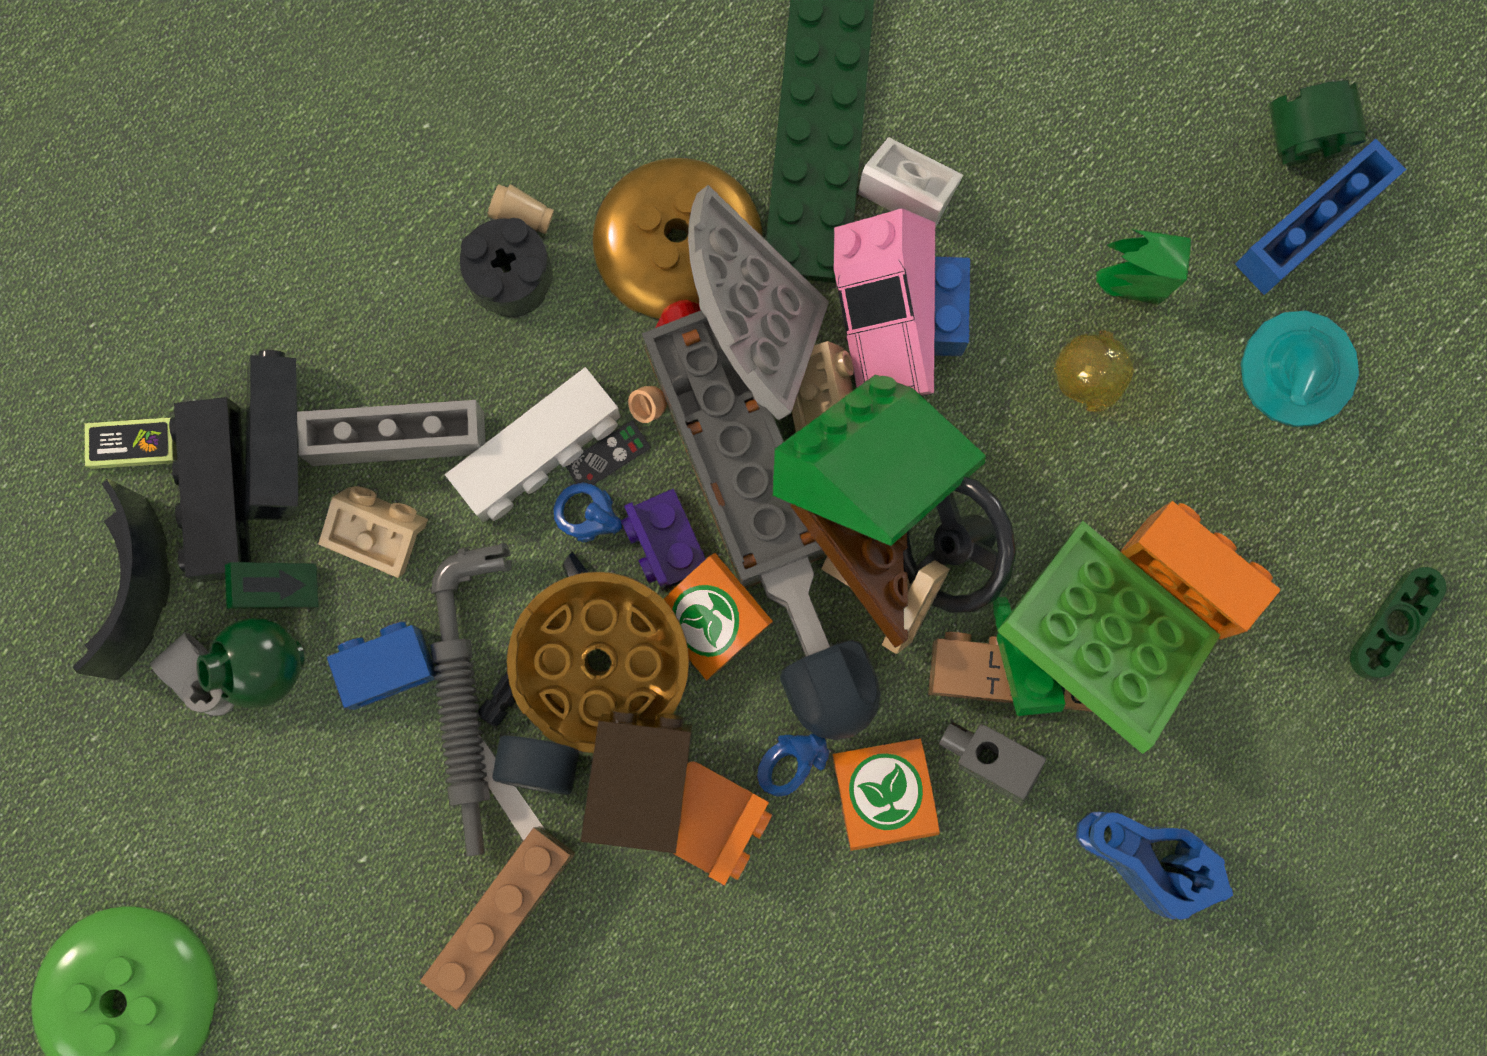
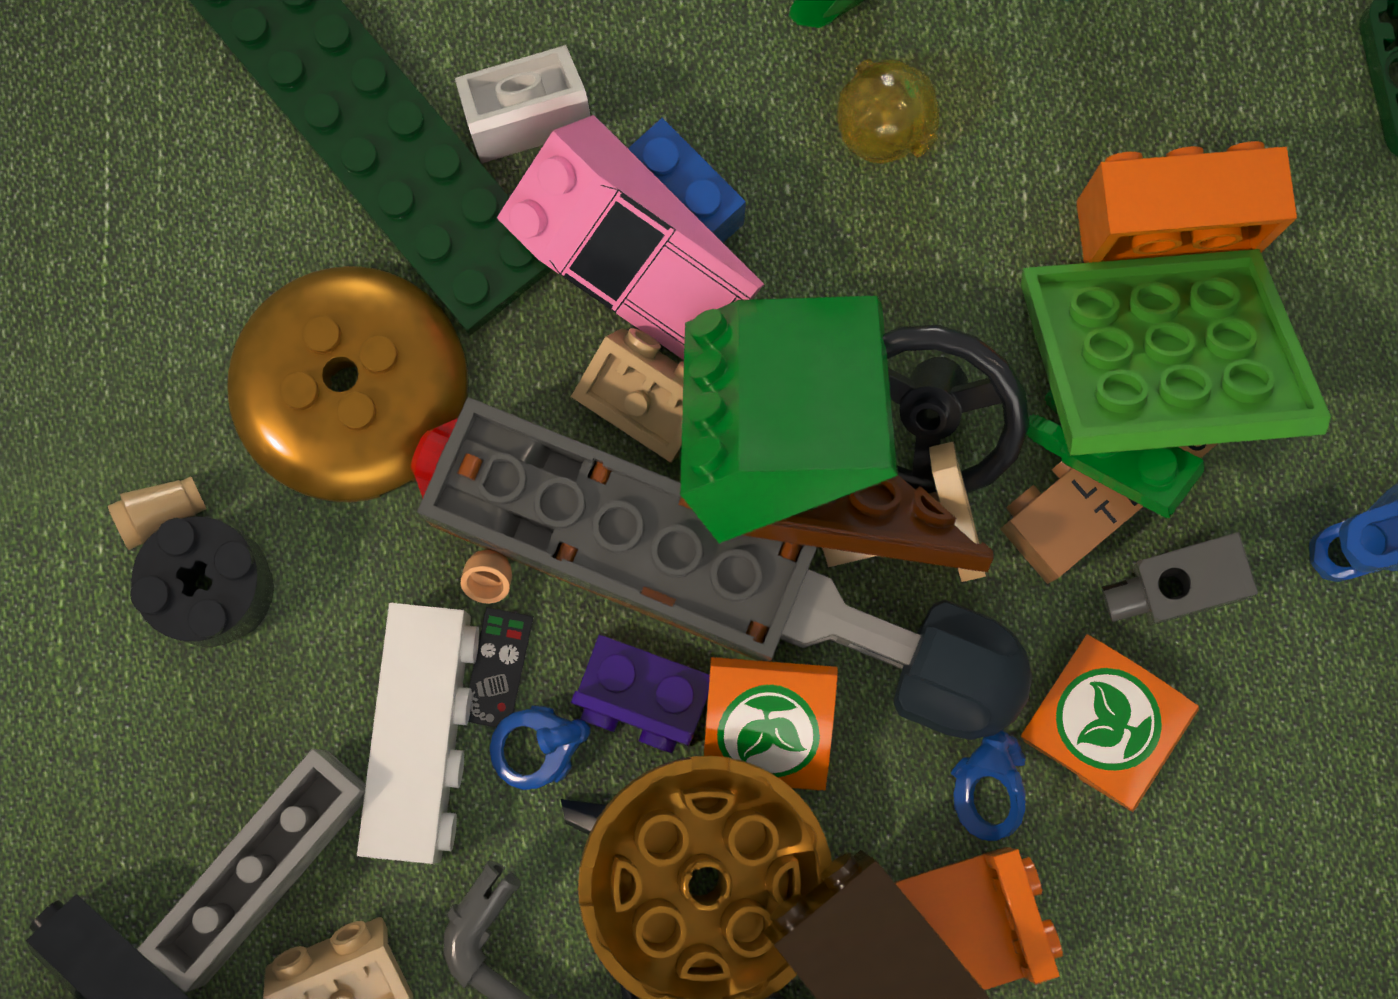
camera: 45 degrees left, 0 degrees up
light grey plate [688,185,829,420] -> none

